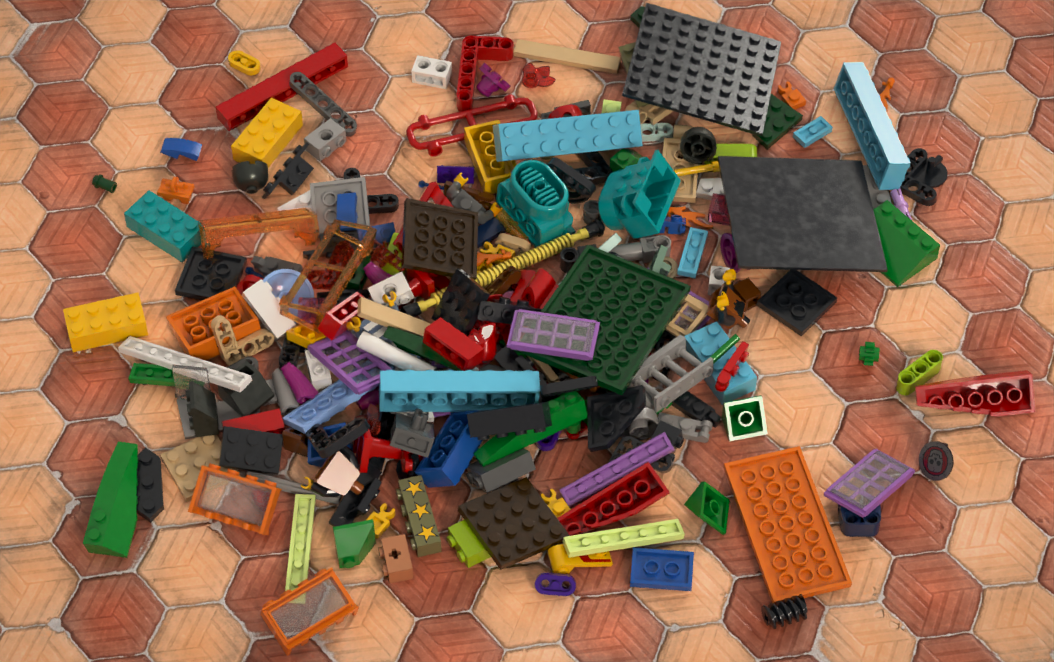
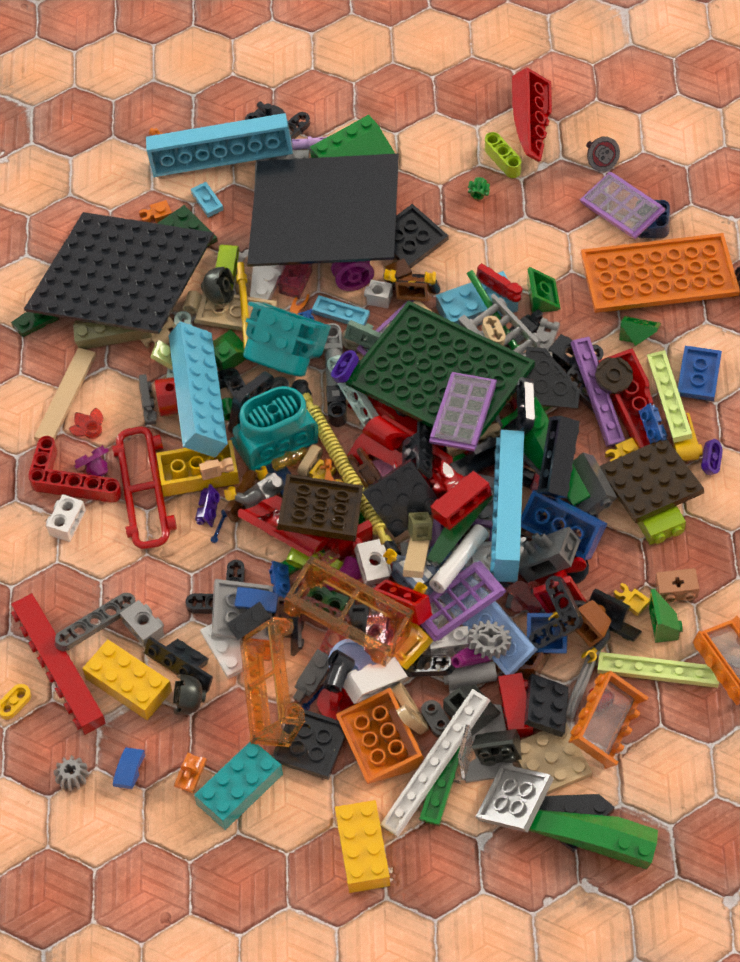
camera: 80 degrees left, 5 degrees up
dark green pin [92,174,117,193] -> none
olive brick [396,475,442,557] -> none
none -> light grey gear [54,755,89,791]
none -> light nougat plate [199,458,234,480]
none -> black plate [226,601,271,640]
none -> black piece [324,649,355,693]
none -> dark purple plate [331,350,359,383]
none -> olive brick [408,512,433,541]
none -> light grey gear [467,620,512,660]
none -> light grey plate [476,764,554,833]
none -> tan beam [482,316,506,346]
none -> dark brown tile [595,357,633,394]
none -> blue hinge [639,403,668,444]

